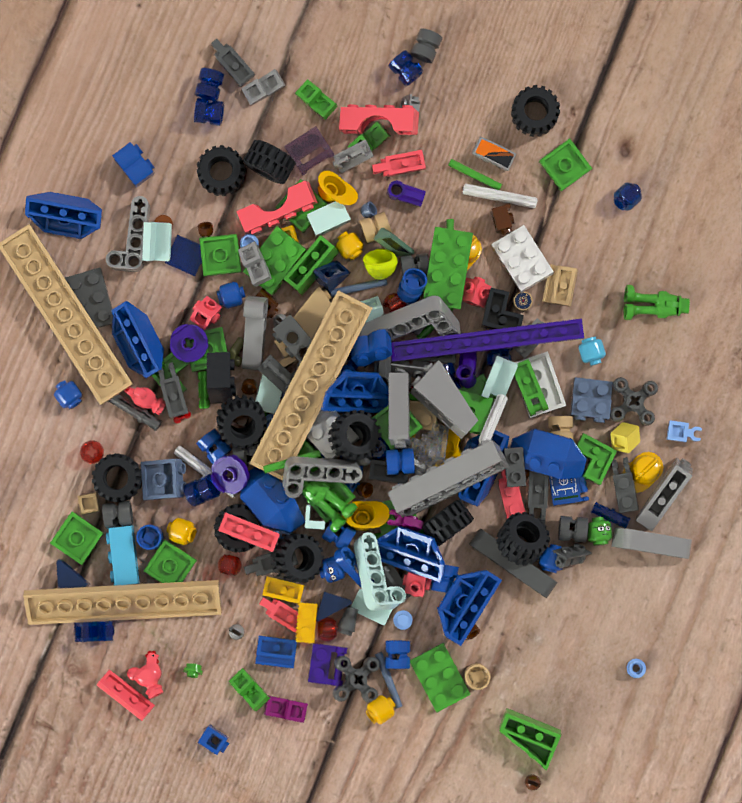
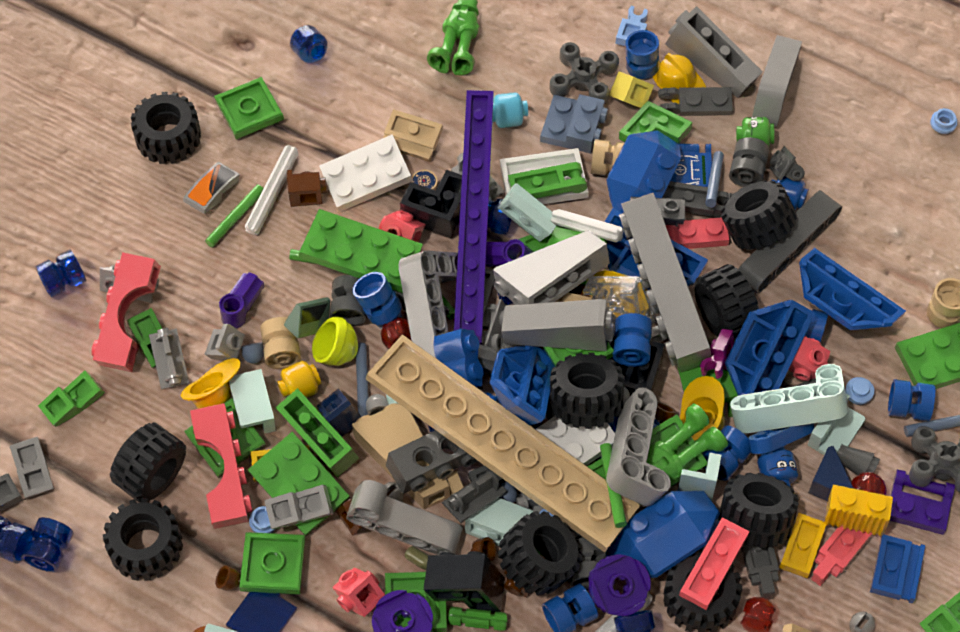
camera: 80 degrees left, 25 degrees down
blue head [216,282,246,309] -> none
clear purple plate [284,126,334,176] -> none
coral hinge [372,150,426,177] -> none
dark grey wheel [410,28,443,63] -> none
clear blue pin [591,502,631,528] -> none
none -> light grey bracket [205,324,245,360]
none -> blue wheel [625,30,660,79]
none -> sand blue bar [705,151,724,208]

